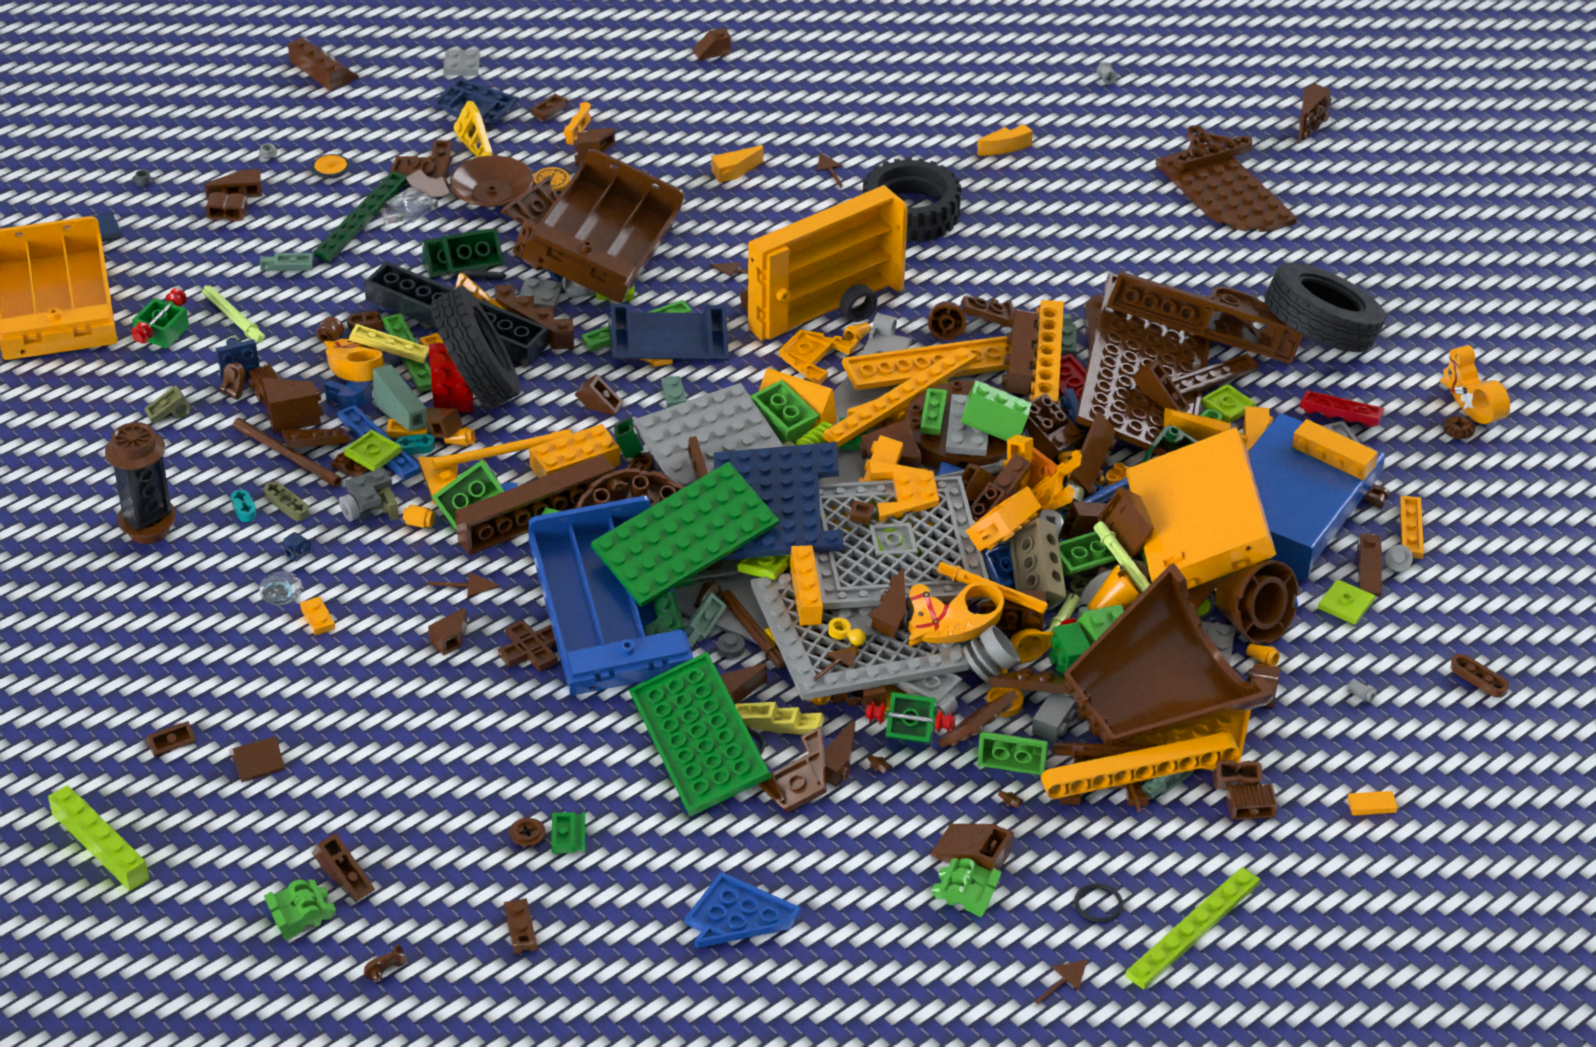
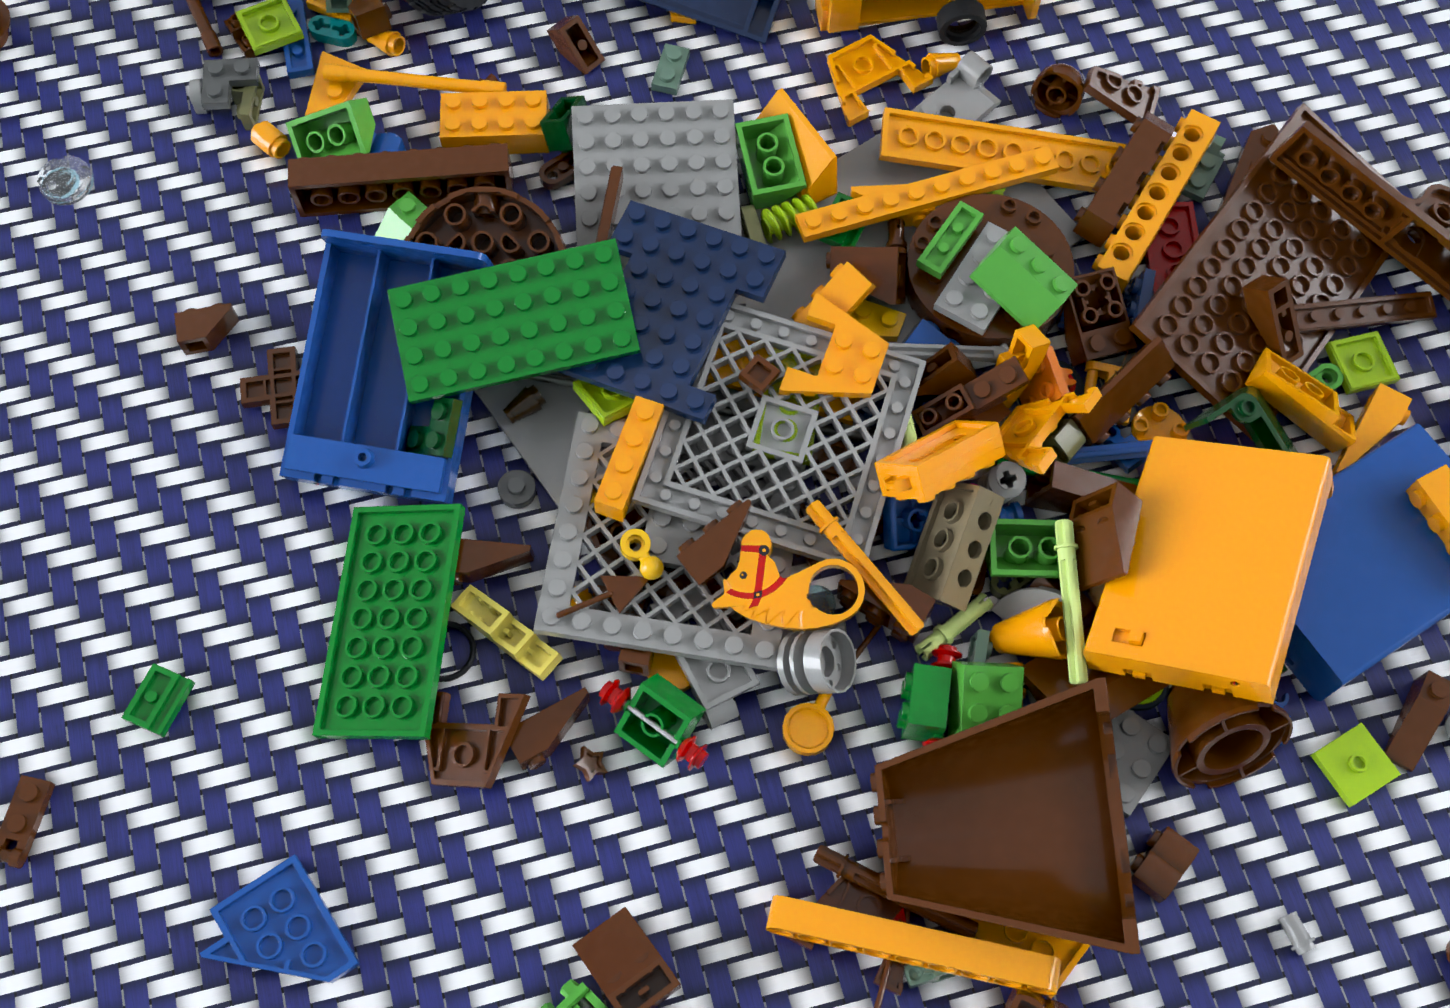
camera: 25 degrees right, 25 degrees up
teal beam [231,490,257,522] -> none
olive beam [264,481,309,521] -> none
dark blue plate [283,532,311,562] -> none
light orange plate [300,596,335,636] -> none
reddish brown piece [428,572,500,598] -> none
reddish brown gear [509,818,546,848] -> none
sand green hinge [685,592,727,648] -> none
reddish brown axle [721,589,786,669] -> none
reddish brown plate [937,689,1019,747] -> none
bright green slope [977,731,1049,775] -> none
reddish brown wing [989,668,1071,695] -> none
reddish brown piece [998,790,1024,808] -> none
light orange hat [1010,628,1053,663] -> none
light grey brick [1032,693,1077,743] -> none
light orange cone [1246,643,1280,667] -> none

